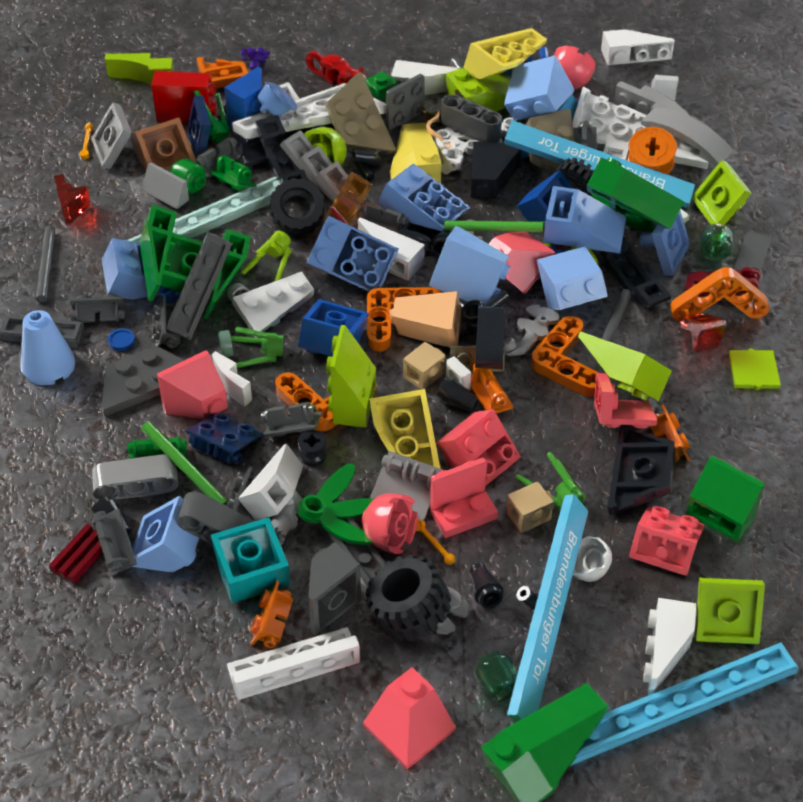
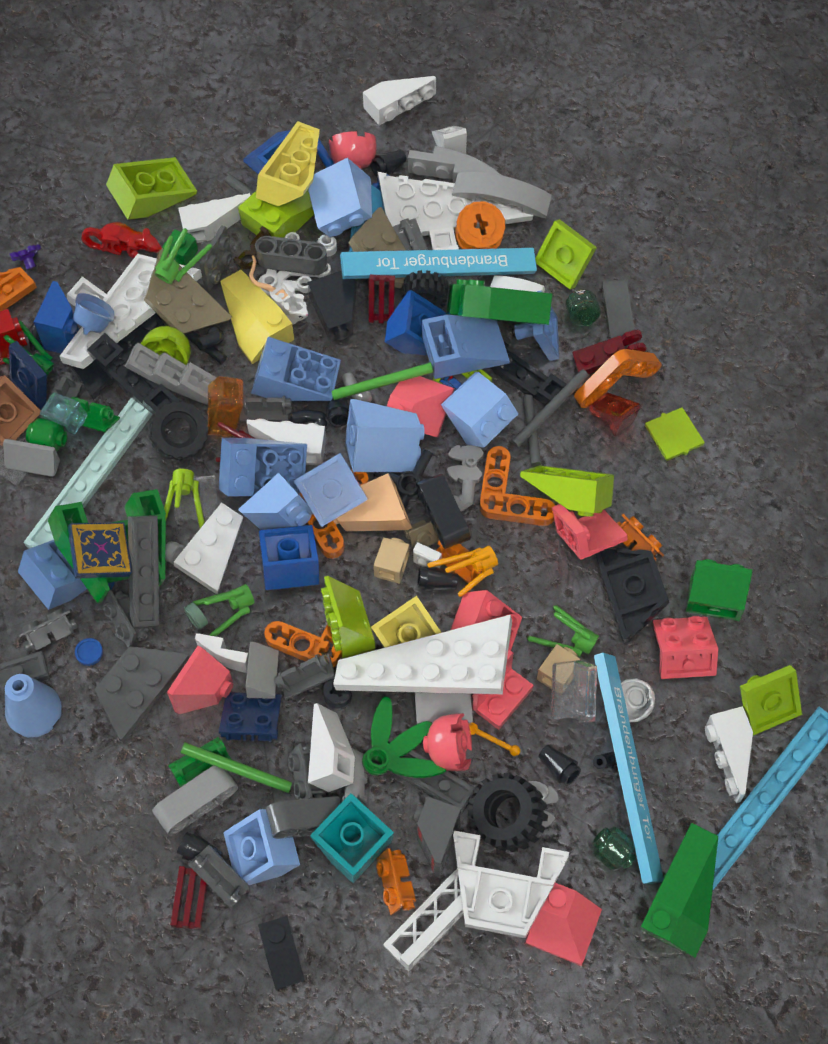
camera: 25 degrees left, 15 degrees up
none -> clear light blue bracket [40,392,87,435]
none -> tile [68,522,132,579]
none -> lime slope [106,157,197,220]
none -> bright green plant [154,228,212,284]
none -> light blue slope [238,473,313,530]
none -> light grey slope [246,642,279,698]
none -> black slope [258,916,305,991]
none -> medium blue tile [294,453,368,527]
none -> white wing [333,615,512,694]
none -> dark red tile [369,274,395,323]
none -> black cone [370,149,407,177]
none -> light orange plant [427,545,498,597]
none -> white wing [453,831,569,938]
none -> dark grey bar [511,369,589,448]
none -> clear panel [551,660,597,723]

